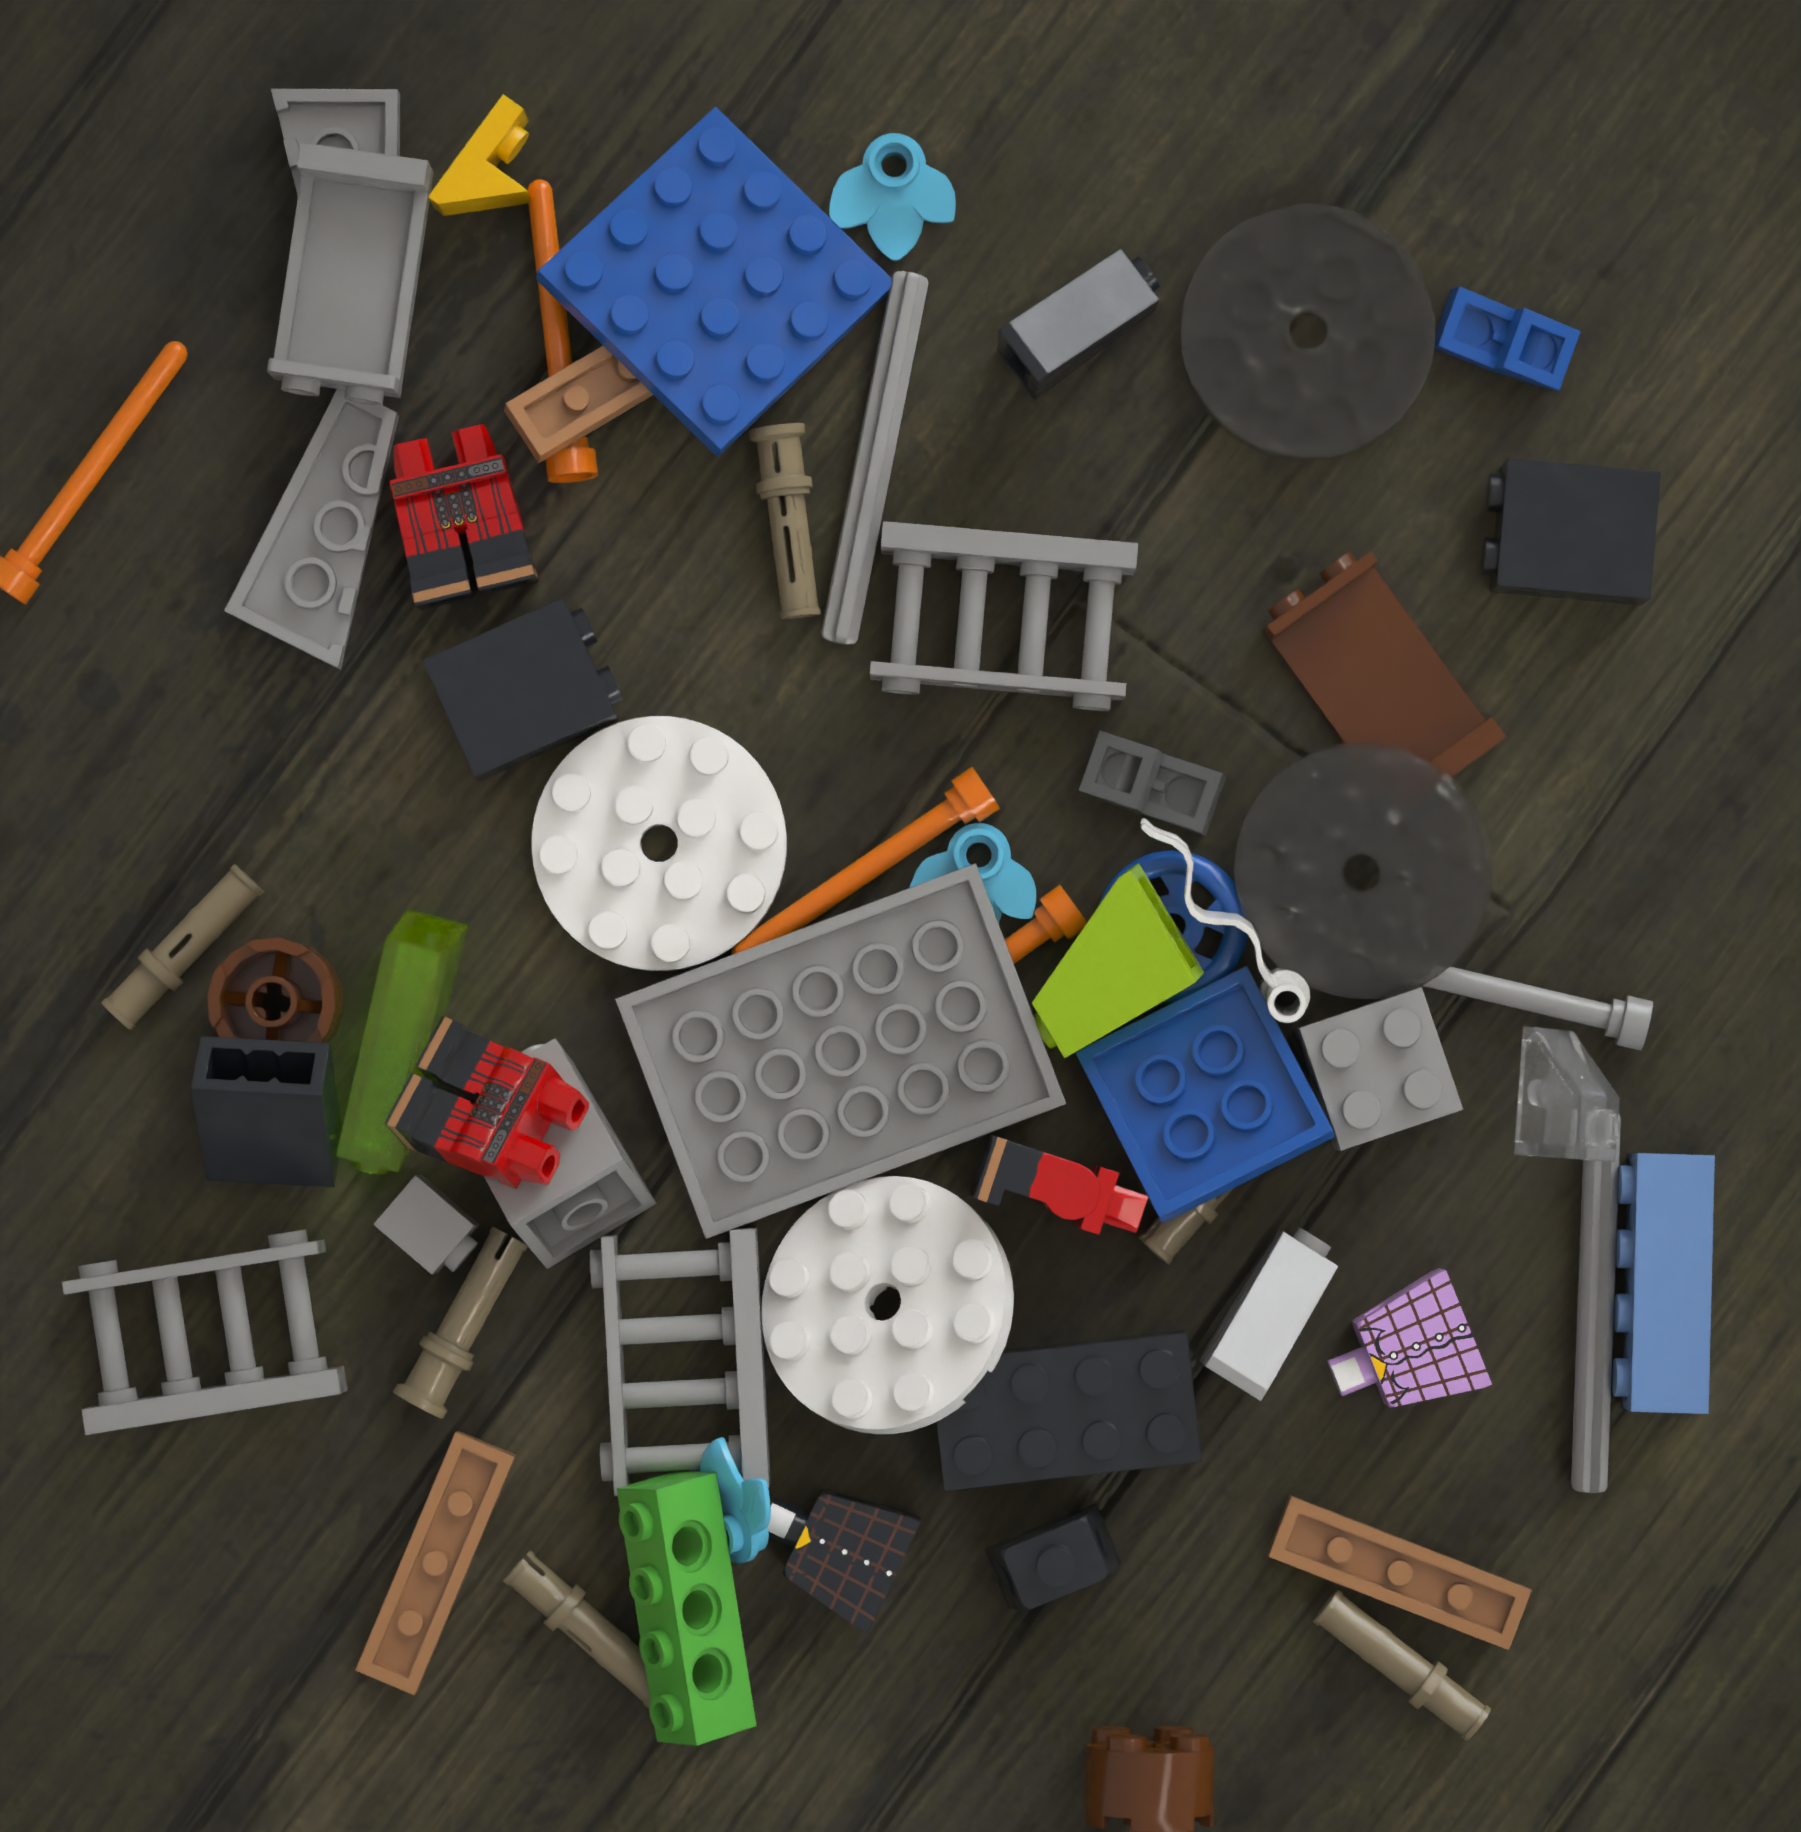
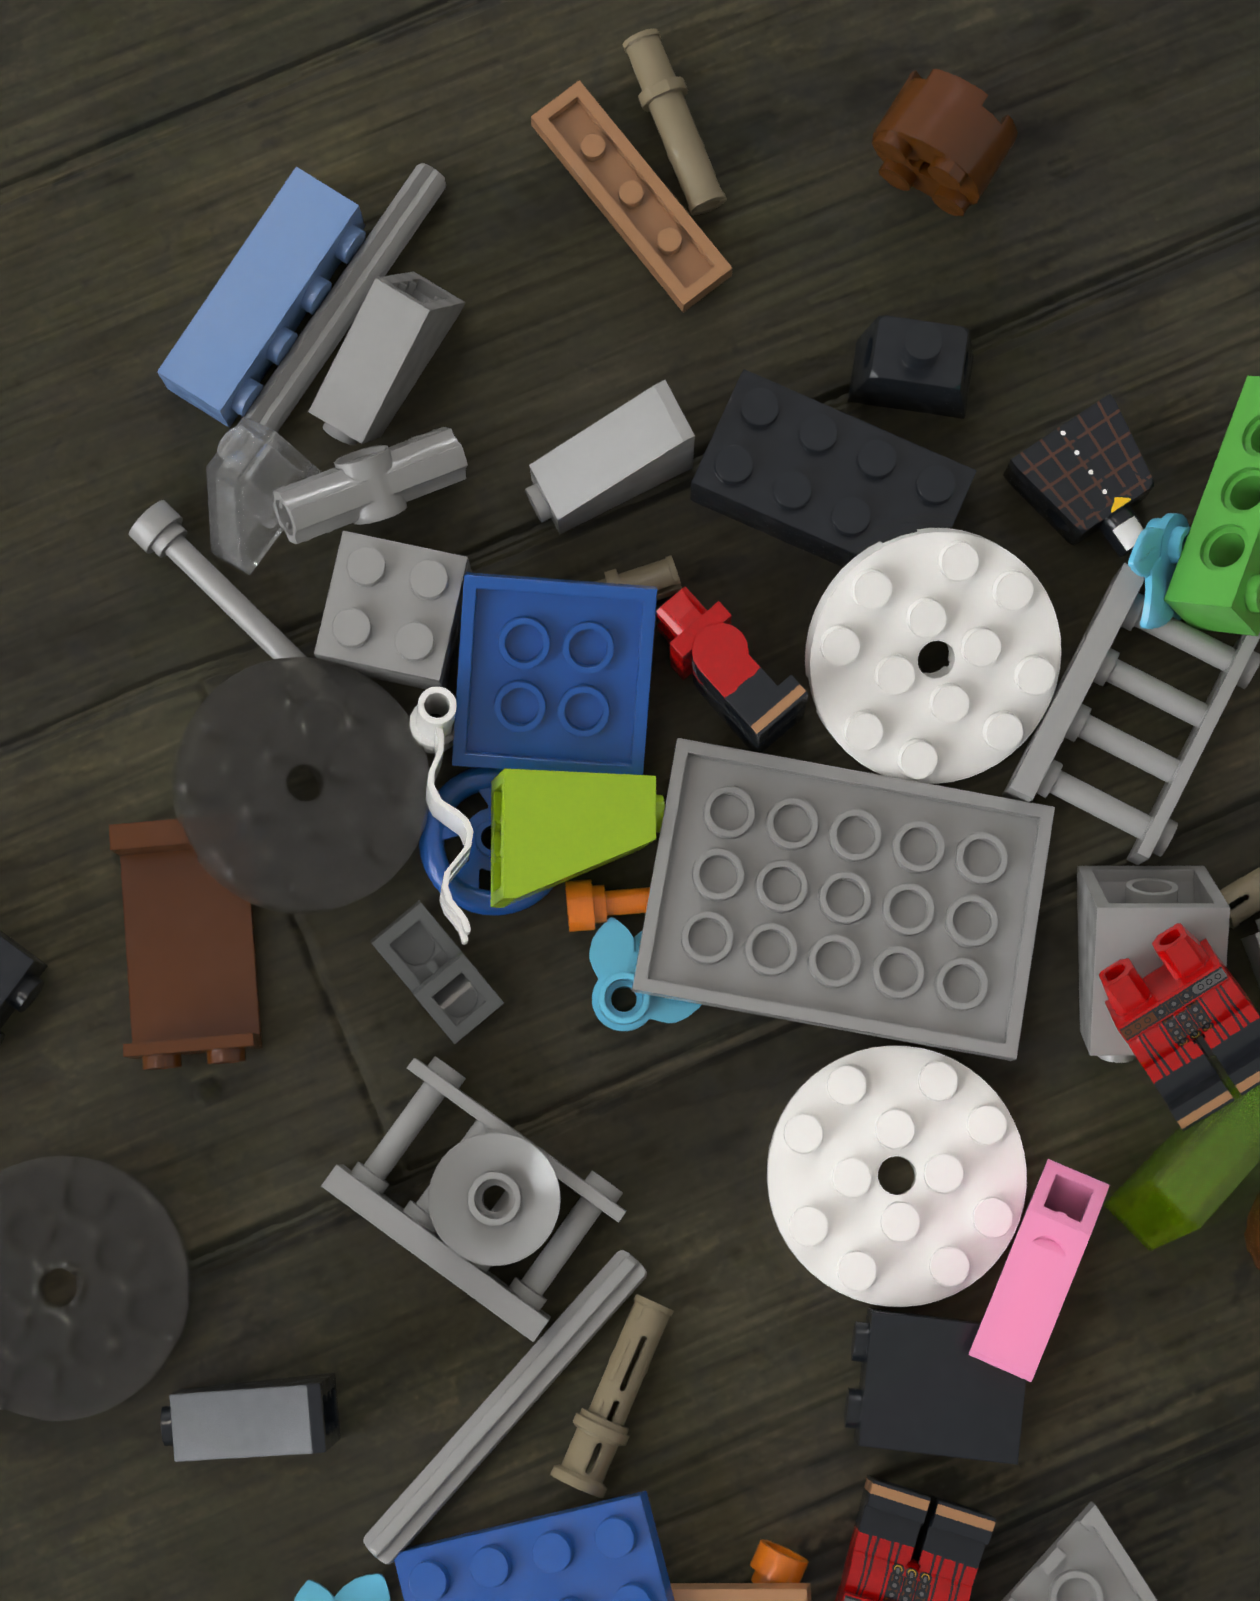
camera: 150 degrees left, 5 degrees down
orange piece [731,767,1001,955] -> none
lavender torso [1327,1268,1492,1407] -> none
none -> light grey piece [273,427,468,544]
none -> light grey slope [308,271,466,445]
none -> light grey dish [428,1132,561,1266]
none -> bright pink slope [968,1159,1110,1382]

